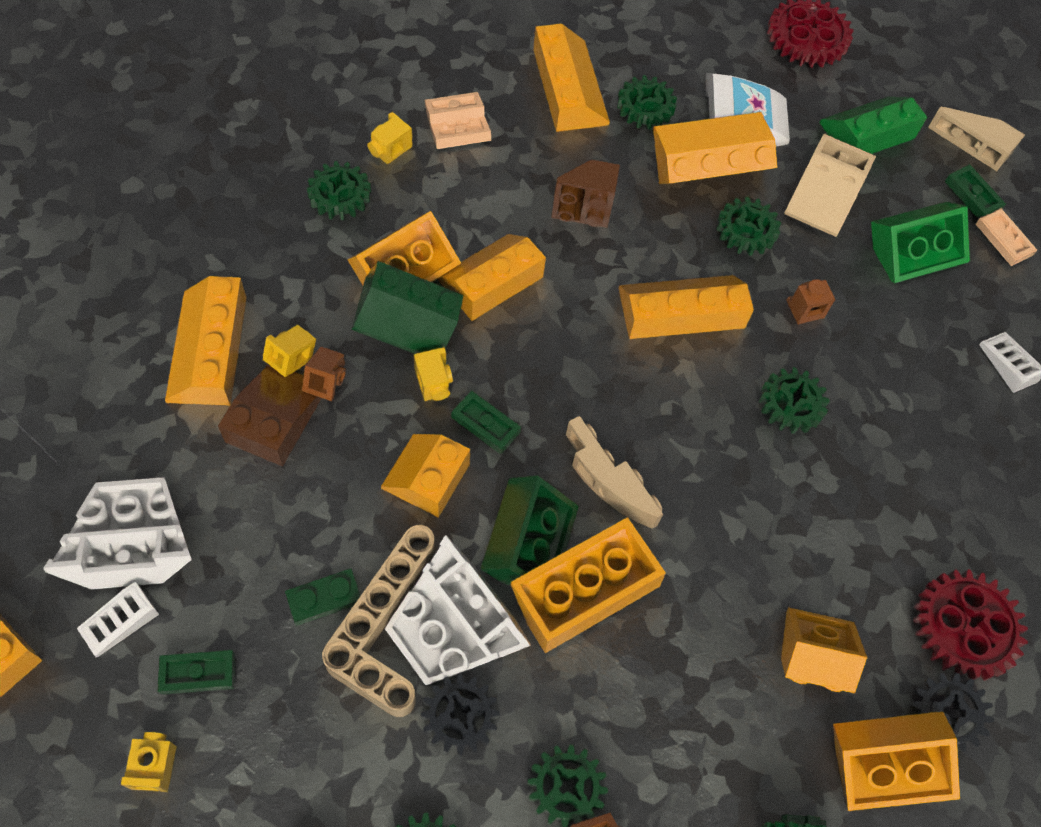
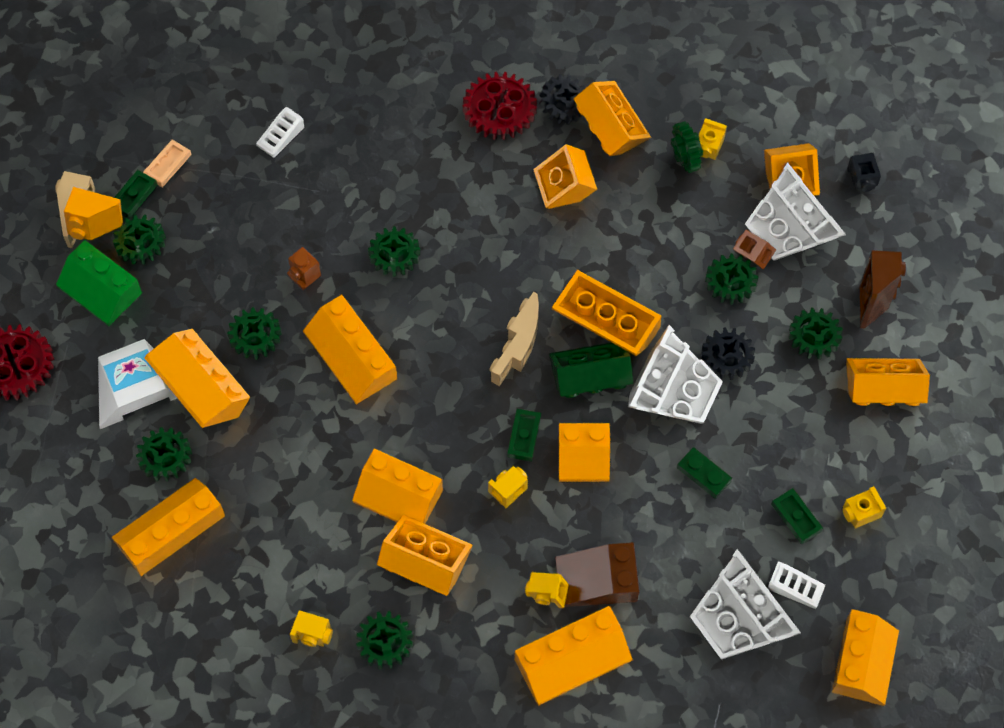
camera: 110 degrees left, 0 degrees up
dark orange brick [302,347,346,401] -> none
tan beam [322,525,435,717] -> none
dark green slope [351,261,464,354] -> none
light nougat slope [424,92,491,149] -> none
reddish brown slope [551,160,620,228] -> none
tan slope [784,134,876,237] -> none
green slope [871,202,970,283] -> none
none -> light orange slope [64,187,123,240]
none -> dark green gear [112,214,166,265]

